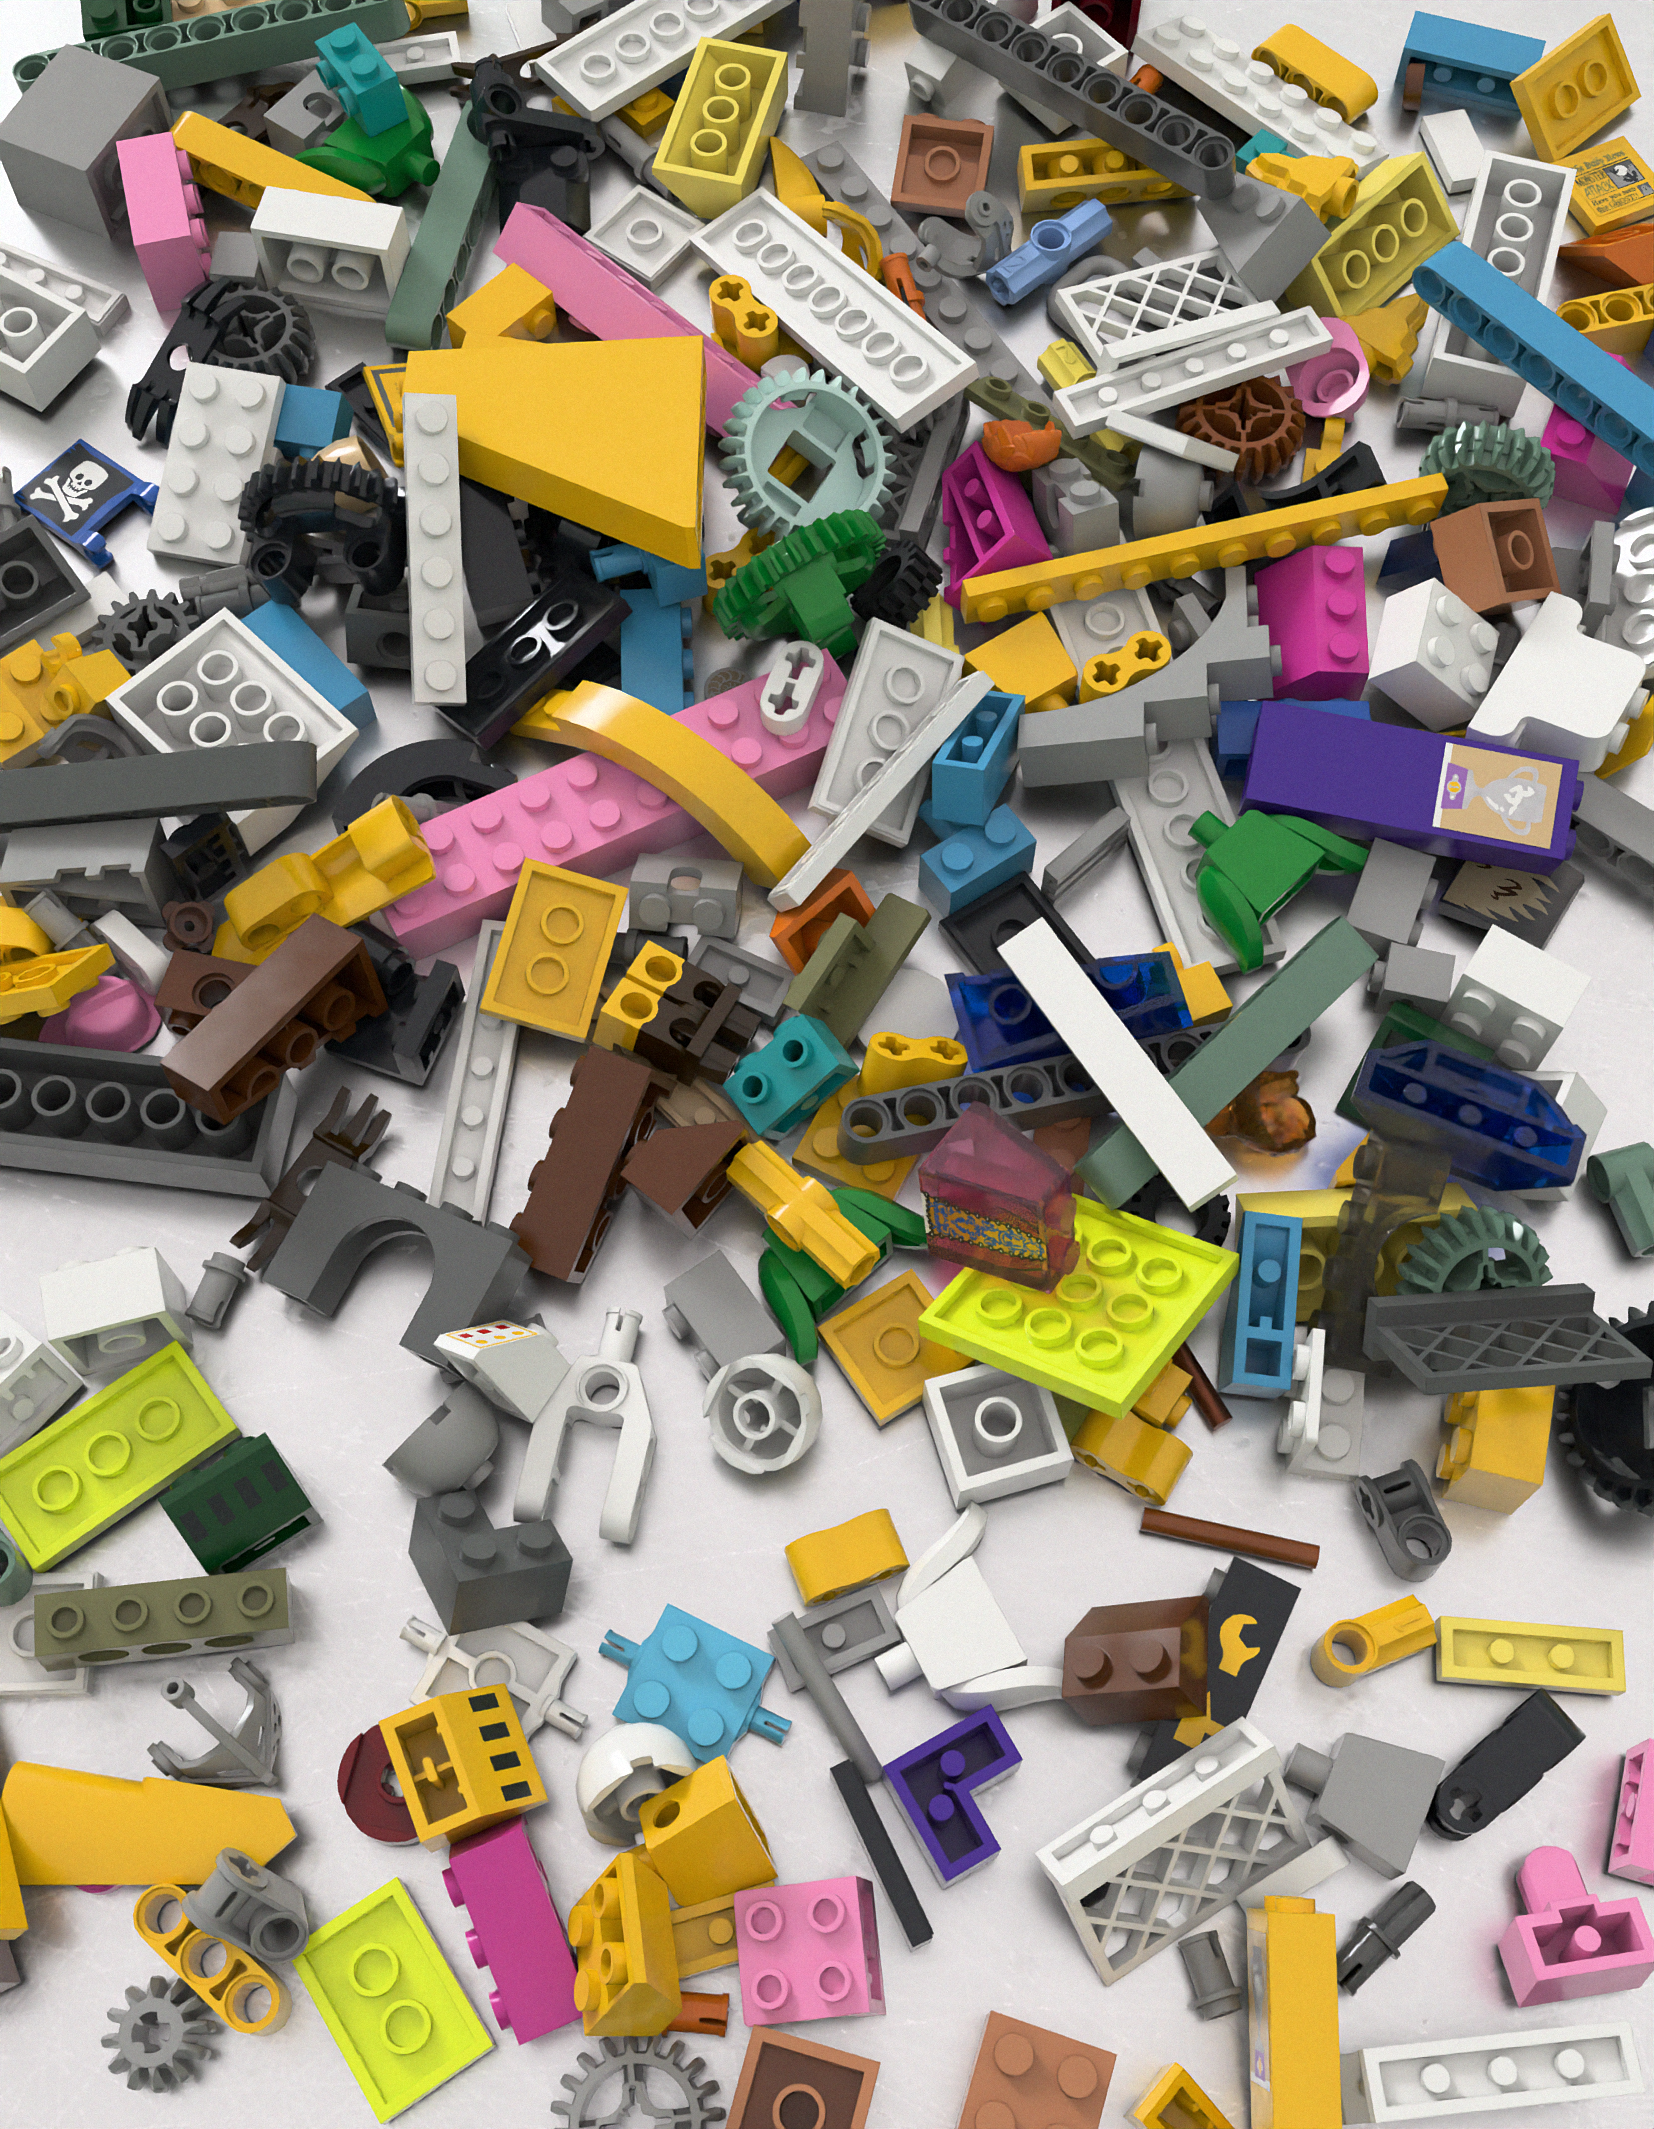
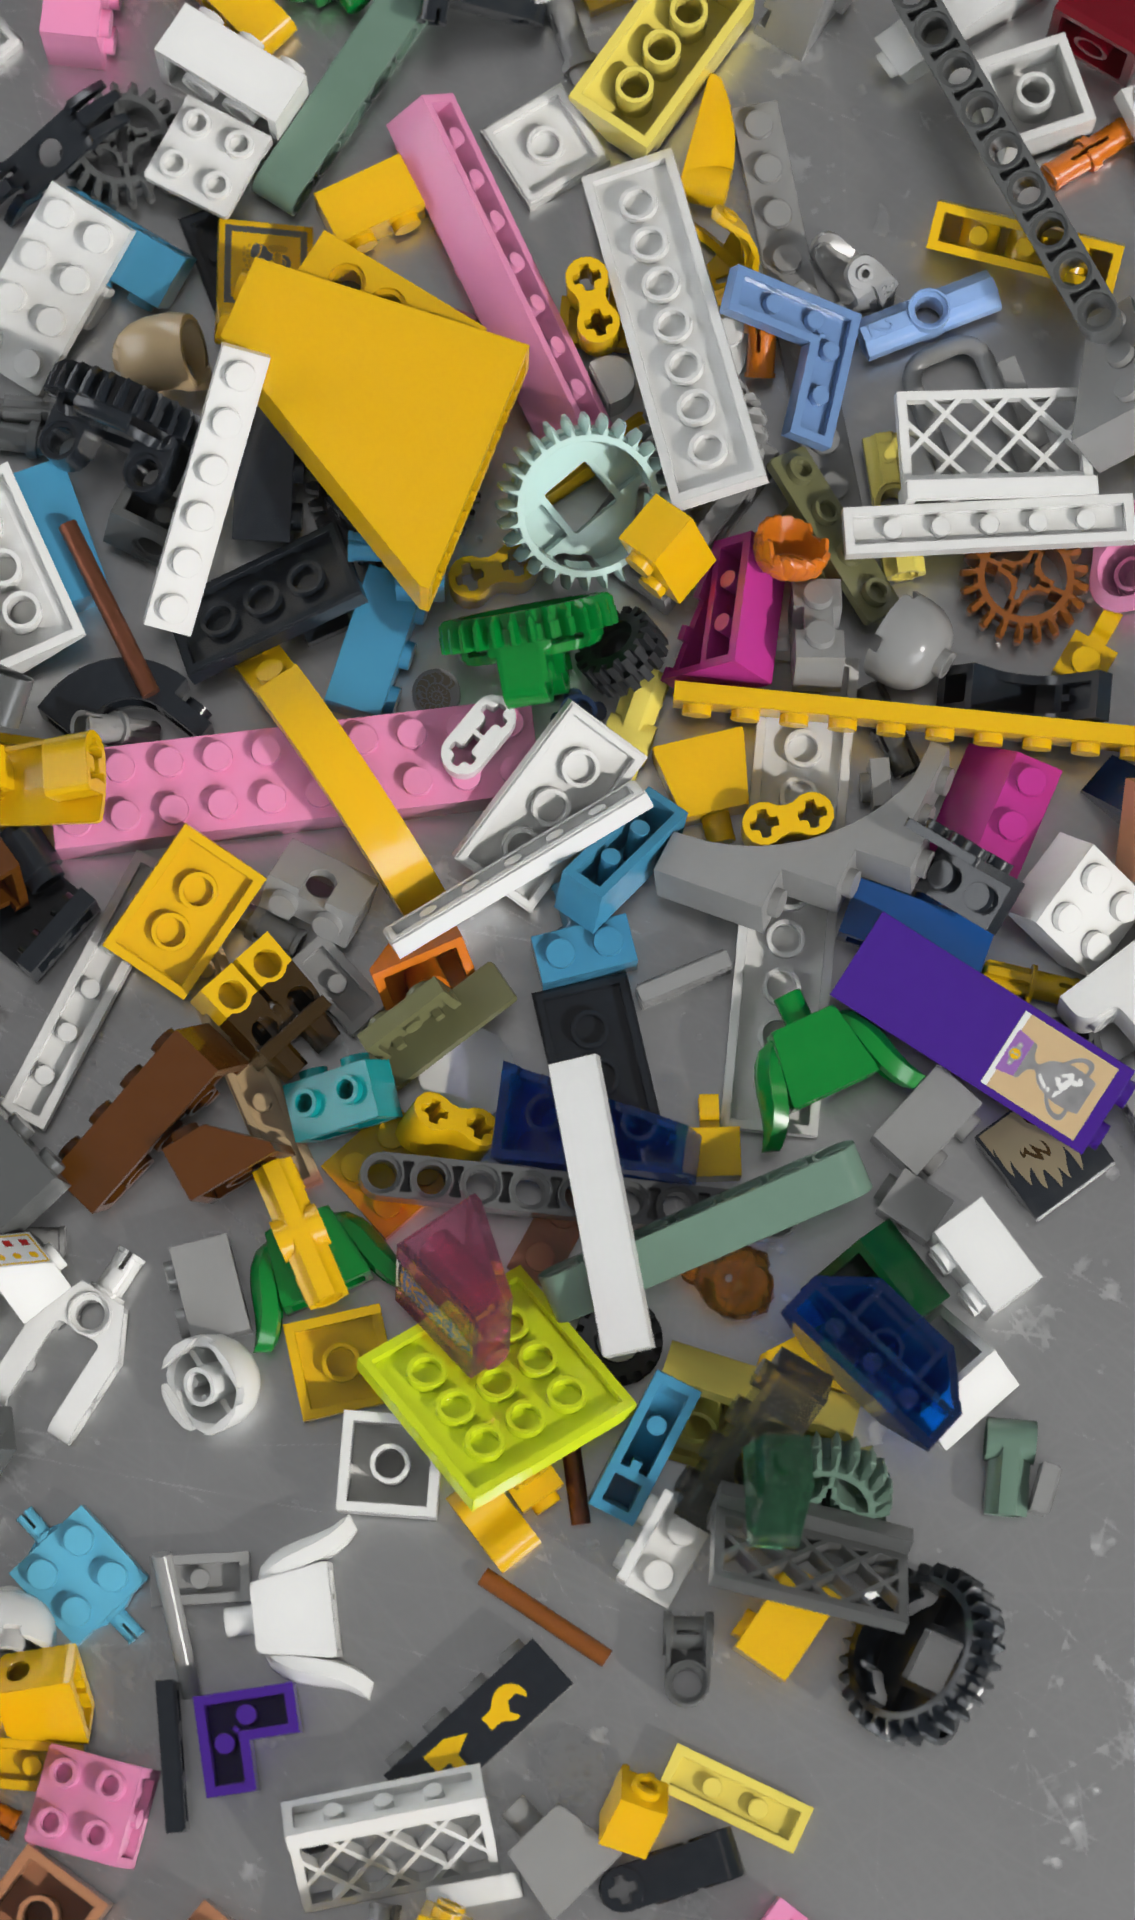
camera: 20 degrees right, 15 degrees up
light grey brick [209,231,268,293] -> none
black slope [497,145,592,237] -> none
yellow axle [784,1509,910,1607] -> none
nougat plate [890,113,994,218] -> none
reddish brown slope [1062,1595,1209,1726] -> none
white tile [1105,408,1239,473] -> none
yellow piece [1310,1594,1438,1688] -> none
none -> copper bar [58,520,160,699]
none -> white bracket [144,95,274,220]
none -> yellow brick [598,1763,669,1859]
none -> yellow brick [619,494,716,604]
none -> medium blue plate [719,264,862,452]
none -> clear green slope [743,1434,814,1549]
none -> black bracket [904,817,1025,935]

